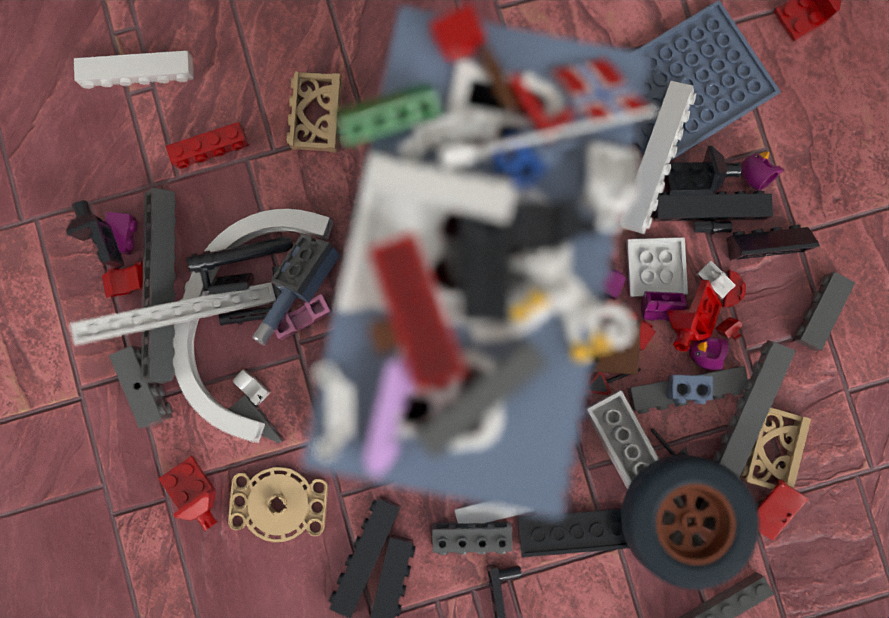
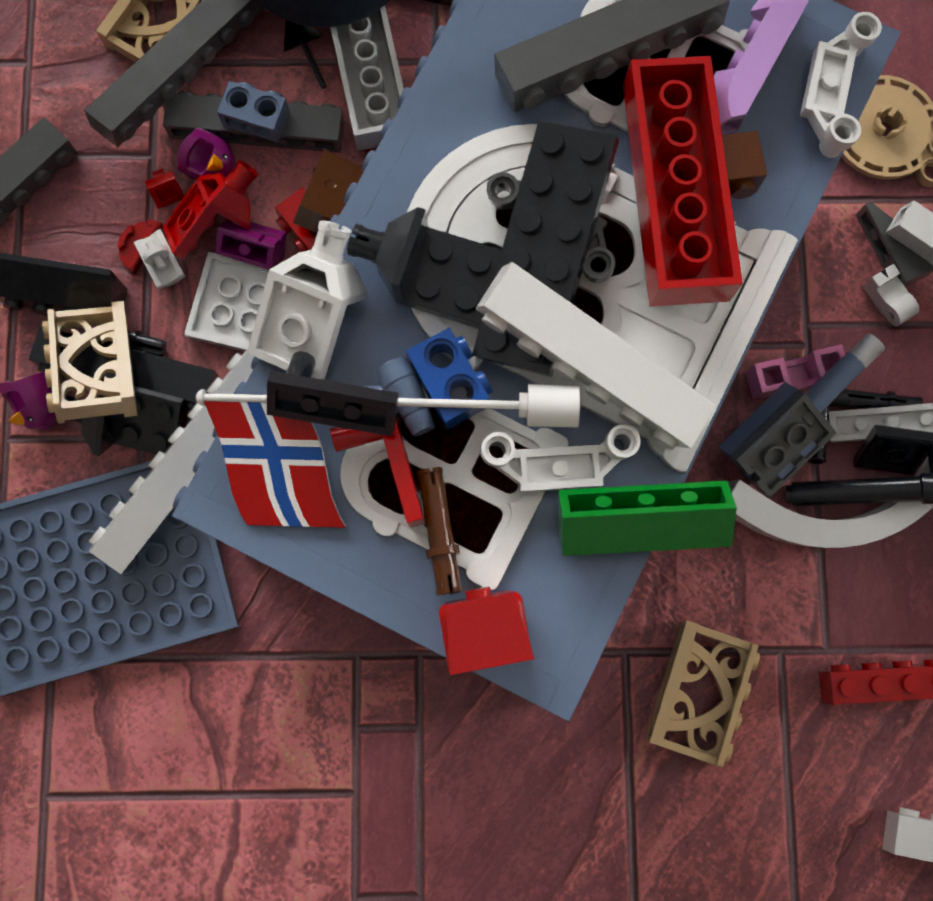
camera: 165 degrees left, 5 degrees down
white animal [511,250,634,361] -> none
none -> tan fence [42,301,138,424]
none -> black piece [267,351,399,436]

